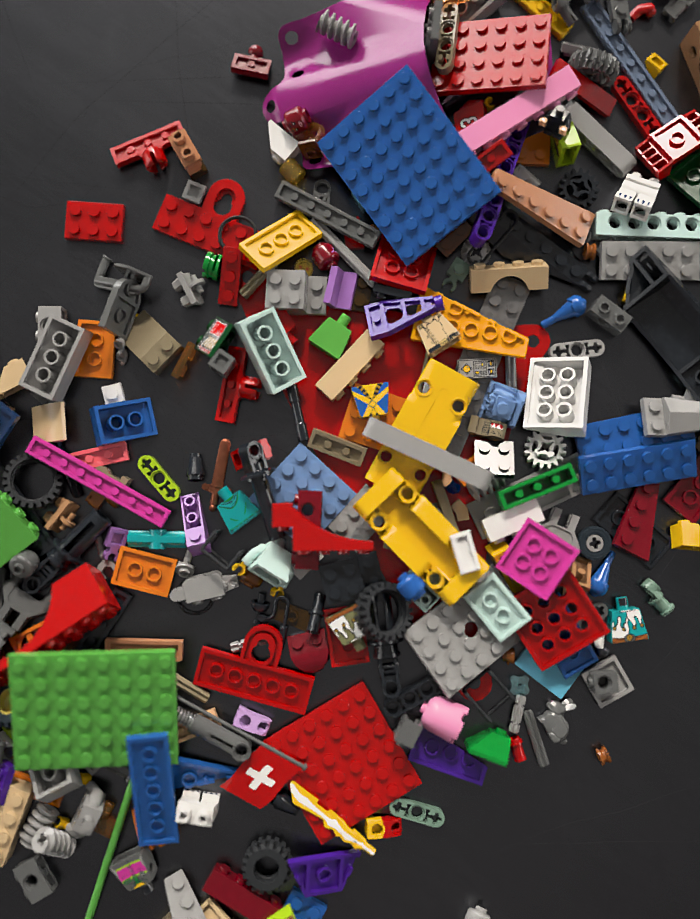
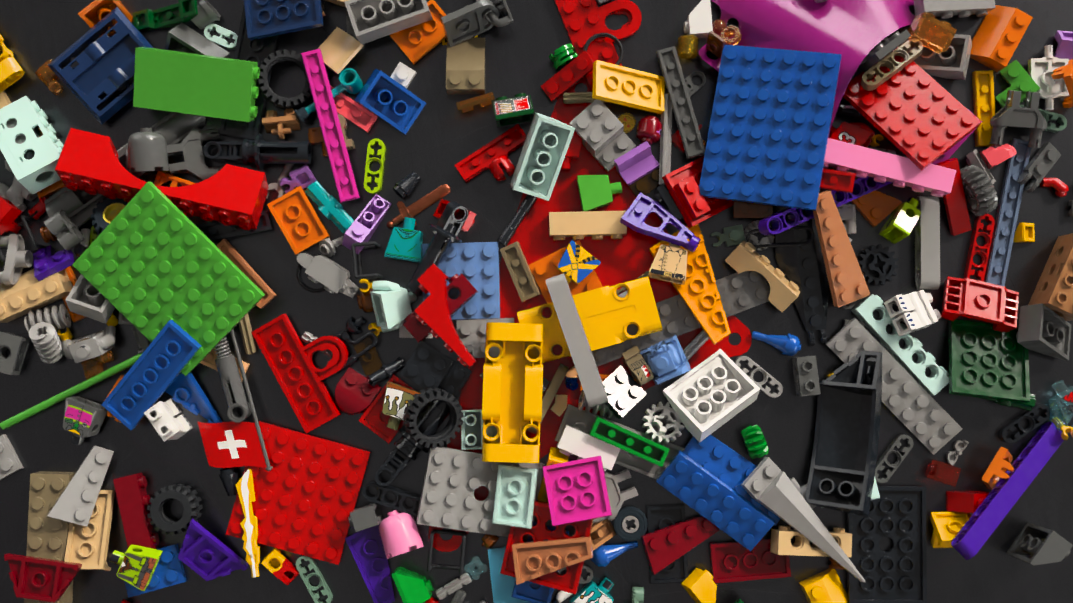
camera: 40 degrees right, 0 degrees up
dark grey head [9,549,40,578] -> none
light grey piece [113,337,128,365] -> none
light grey hips [172,271,205,307] -> none
dark grey brick [208,348,237,379] -> none
lavender leg [233,704,272,736] -> none
dark red head [282,106,312,136] -> none
blue head [396,572,426,602] -> none
white tile [449,530,481,575] -> none
tile [457,358,497,379] -> none
black piece [539,105,571,141] -> none
dark orange bush [583,243,596,260] -> none
none -> teal piece [294,68,363,123]
none -> nougat wing [512,536,593,585]
none -> plate [674,176,711,219]
none -> green gear [741,425,769,459]
none -> coral rock [979,144,1016,169]

